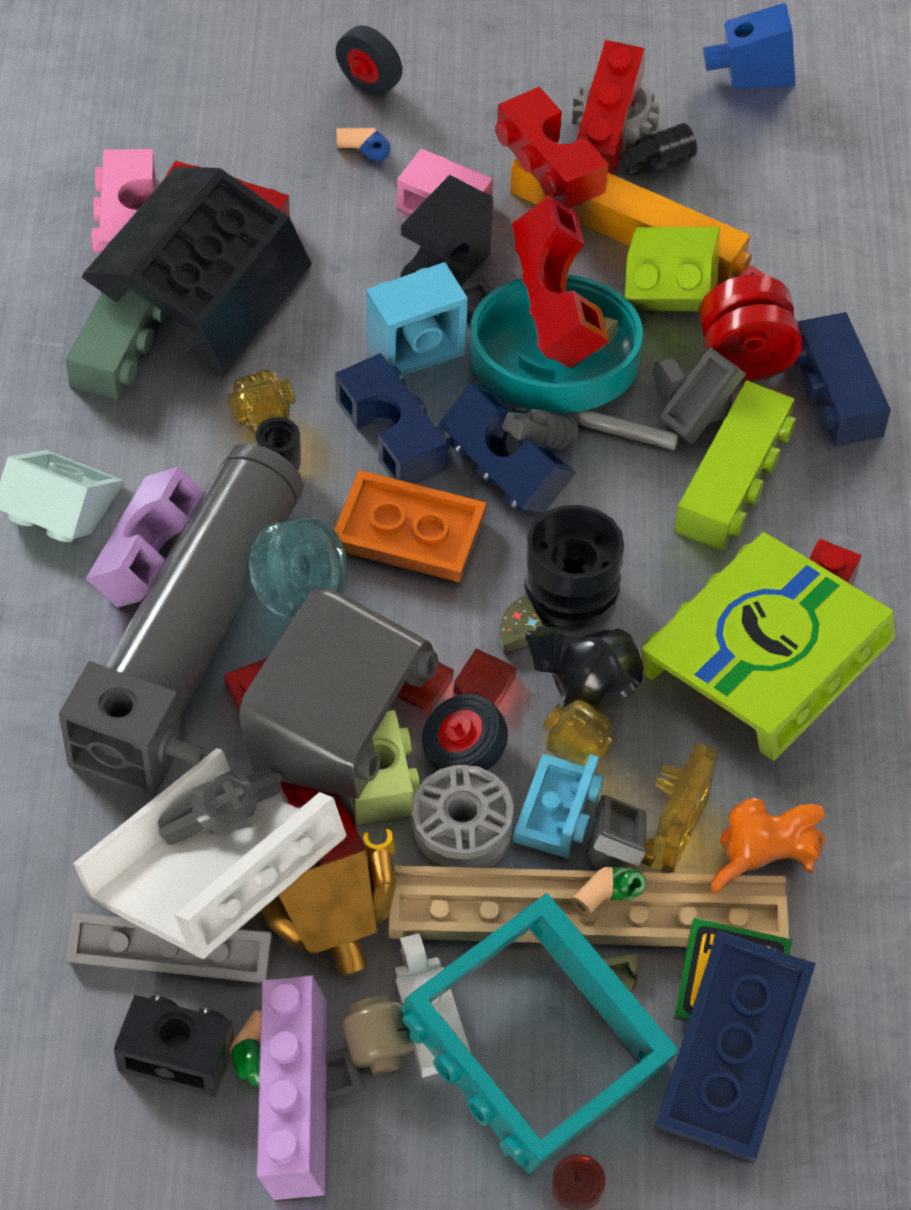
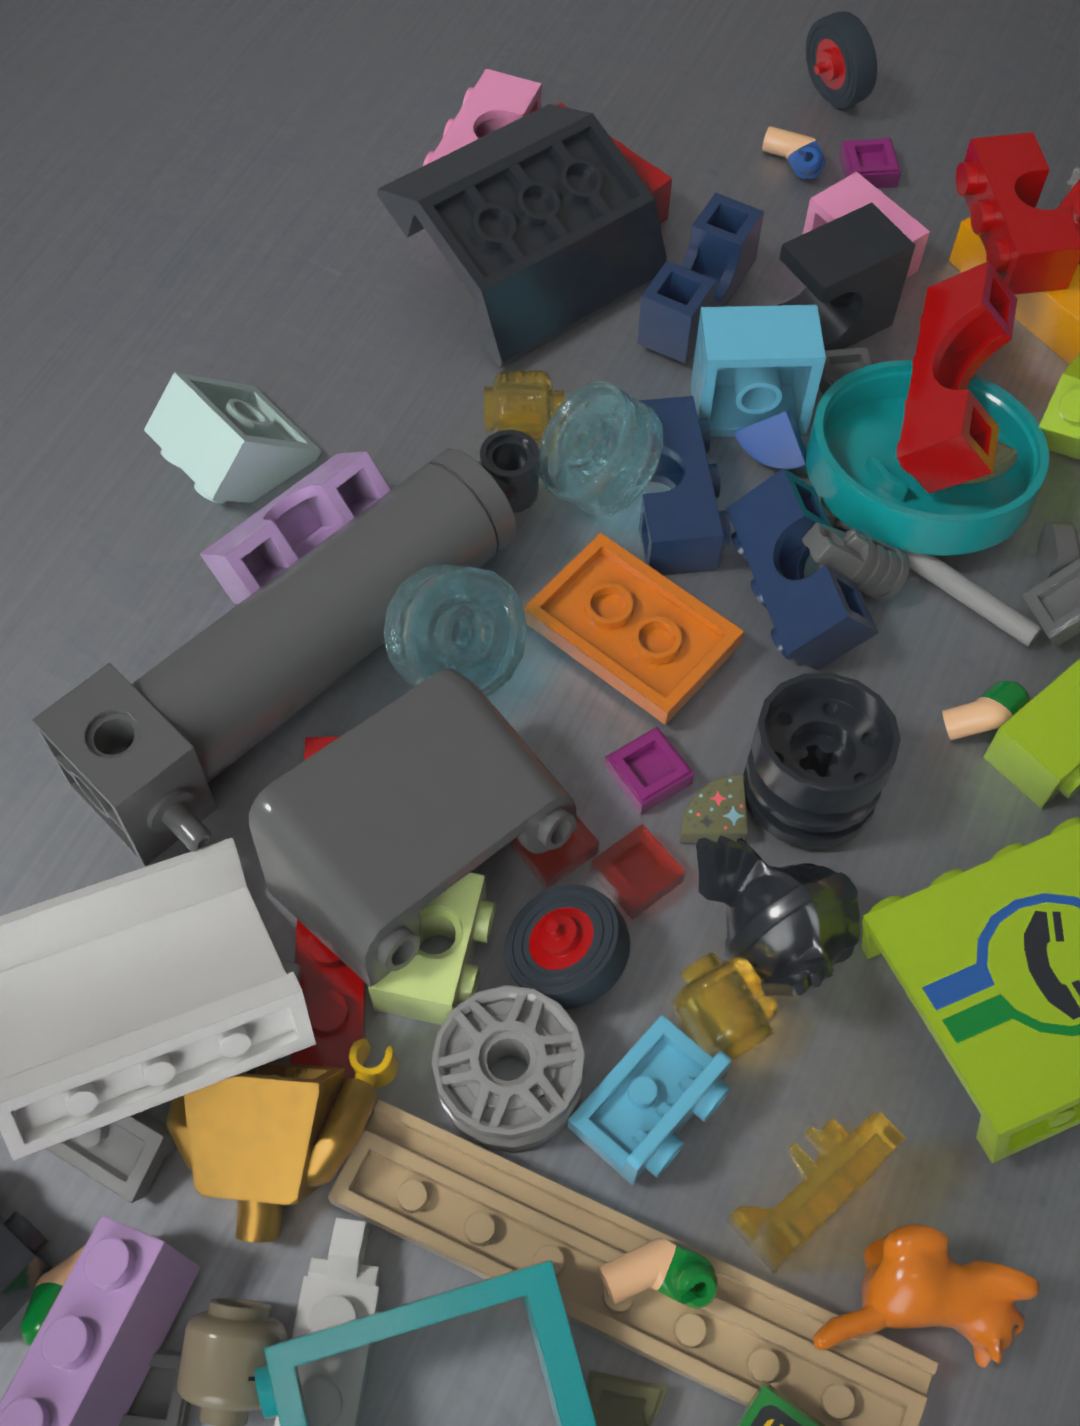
camera: 25 degrees right, 5 degrees up
sand green brick [65,288,167,400] -> none
dark grey bush [158,767,283,844] -> none
dark grey tile [586,795,646,870] -> none
none -> clear light blue wheel [539,381,663,517]
none -> magenta tile [604,726,695,815]
none -> dark blue arch [637,192,764,364]
none -> blue tile [734,409,806,469]
none -> magenta tile [839,138,901,188]
none -> light nougat arm [942,680,1029,741]

